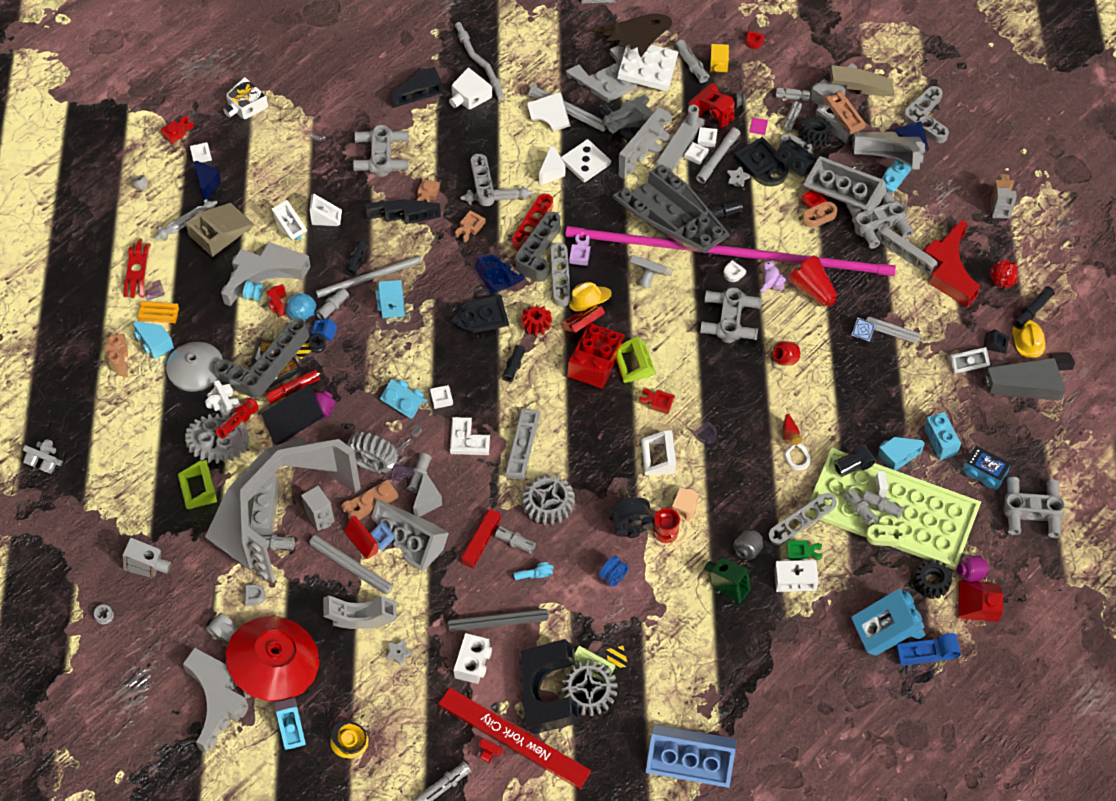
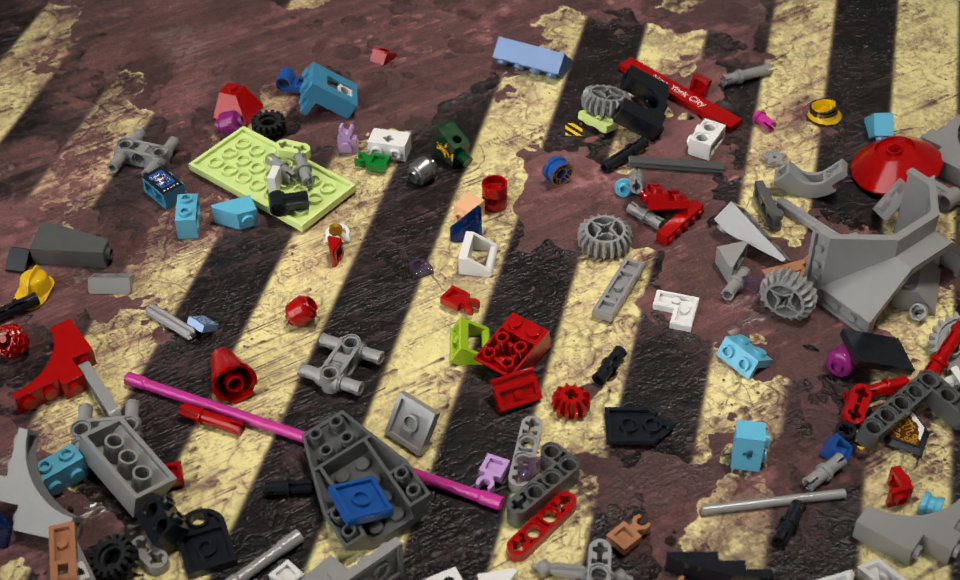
camera: 165 degrees left, 15 degrees down
dark azure hair [286,293,317,321] -> none
red slope [345,515,379,559] -> none
medium blue tile [370,522,396,551] -> none
white tile [430,385,453,409] -> none
clear blue slope [475,254,525,294] -> none
yellow piece [569,282,612,311] -> none
black wheel [607,488,654,538] -> none
white tile [724,260,746,282] -> none
light grey plate [727,167,750,187] -> none
lavender animal [759,260,787,294] -> none
light grey beam [769,493,836,545] -> none
nougat plate [803,202,837,228] -> none
black slope [983,329,1009,354] -> none
none -> red axle [179,403,246,436]
none -> blue tile [328,475,394,527]
none -> lavender plate [337,123,359,155]
none -> slope [370,47,397,66]
none -> clear blue slope [450,205,482,243]
none -> clear purple tile [517,456,541,483]
none -> black pin [600,136,649,173]
none -> light grey pin [629,168,645,193]
none -> red plate [639,182,689,210]
none -> dark pink pin [752,110,777,132]
none -> dark grey plate [753,180,784,232]
none -> red beam [841,383,872,426]
none -> light grey tile [873,178,906,222]

